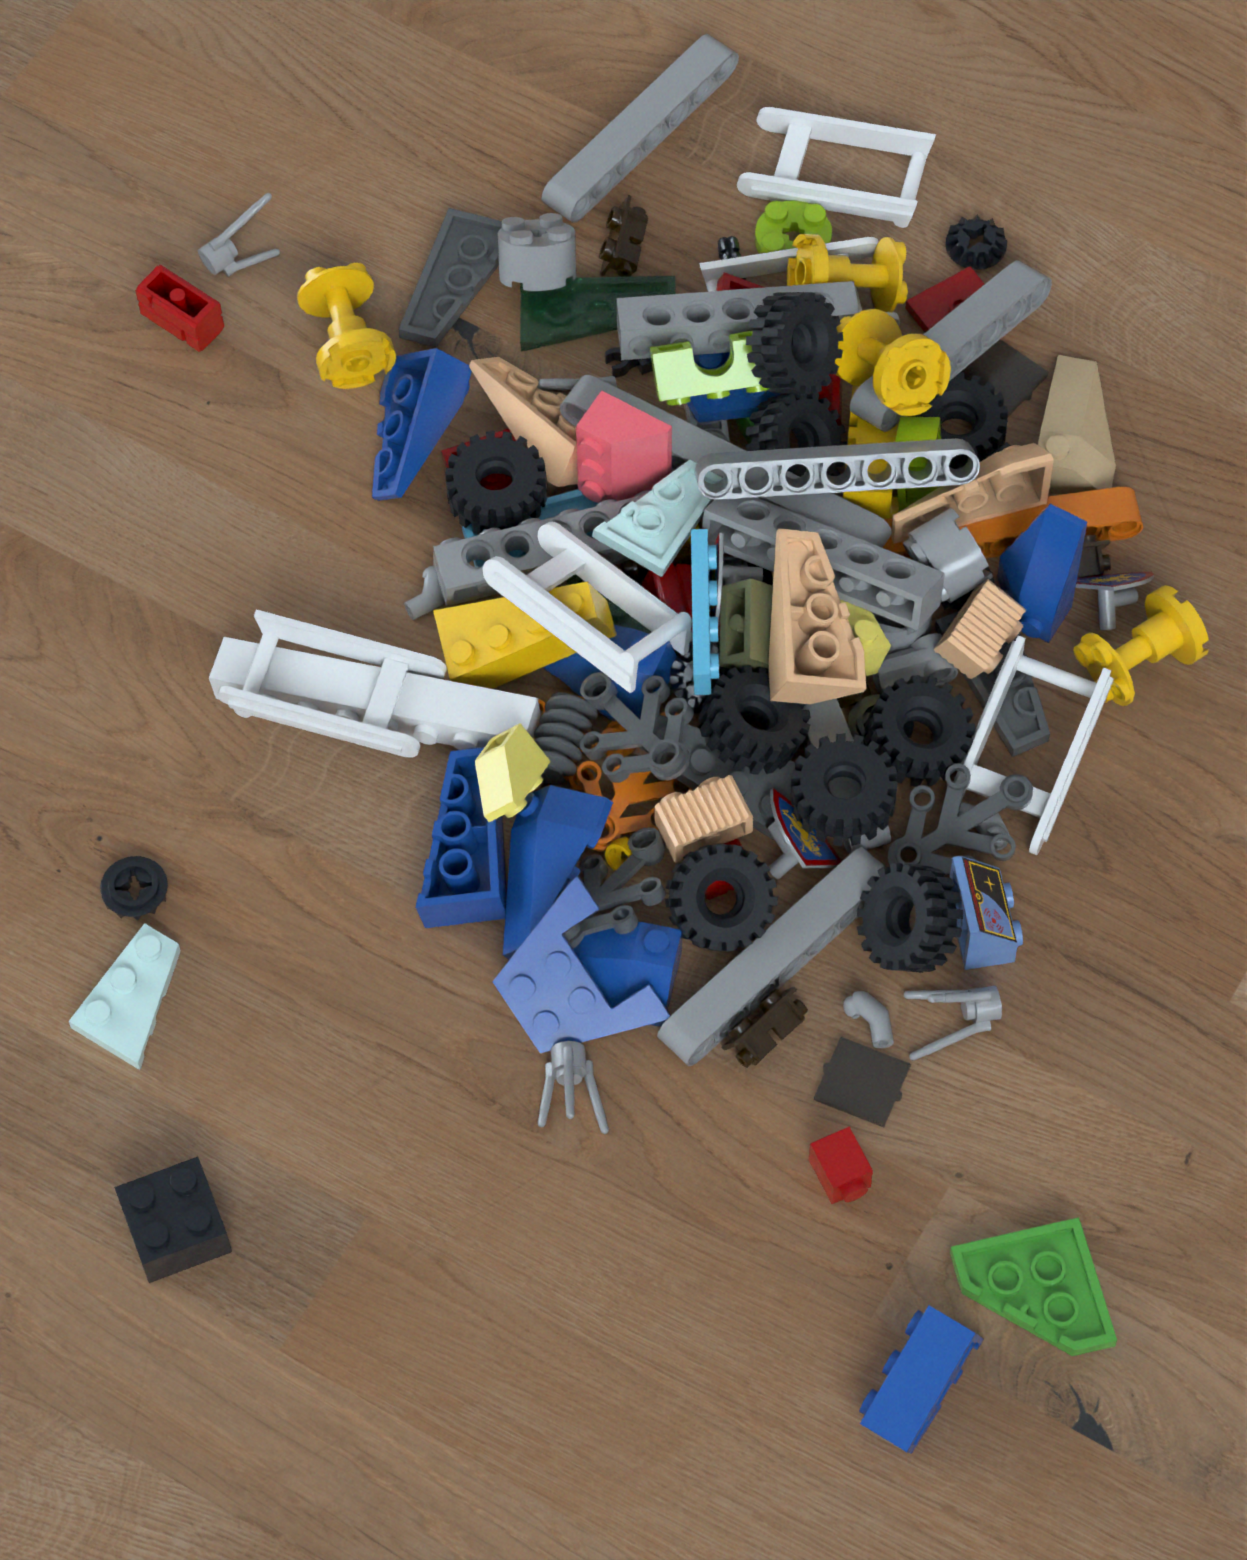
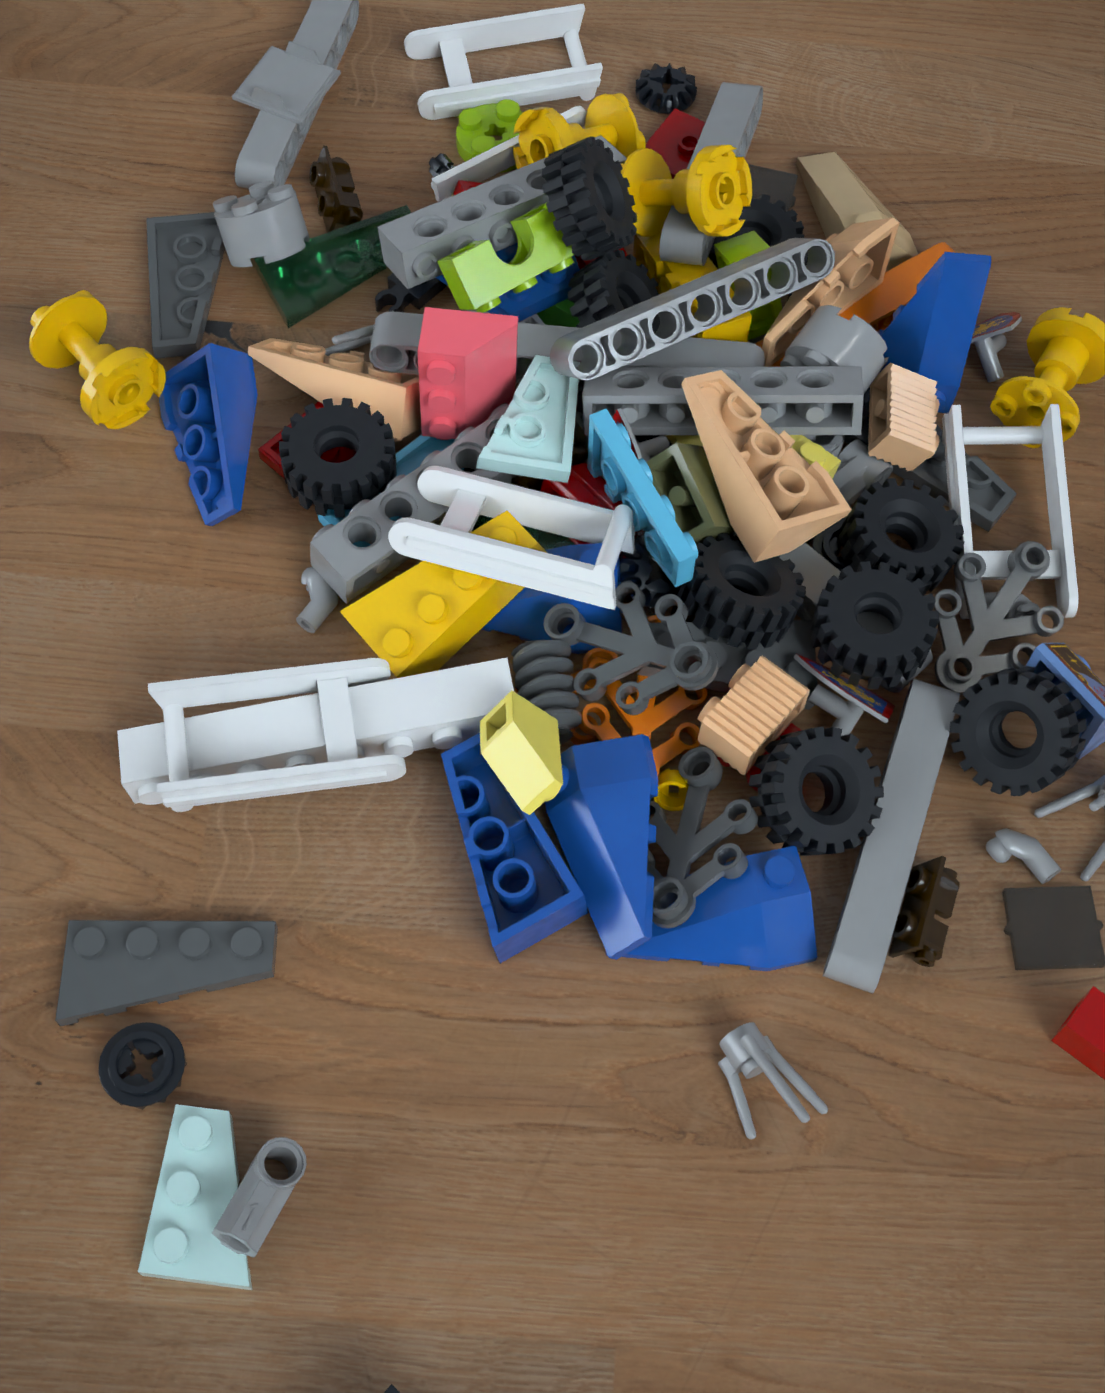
camera: 30 degrees left, 0 degrees up
wing [493,876,671,1053] -> none
none -> dark grey wing [55,920,278,1027]
none -> light grey piece [212,1137,307,1258]
none -> light grey piece [232,41,341,125]

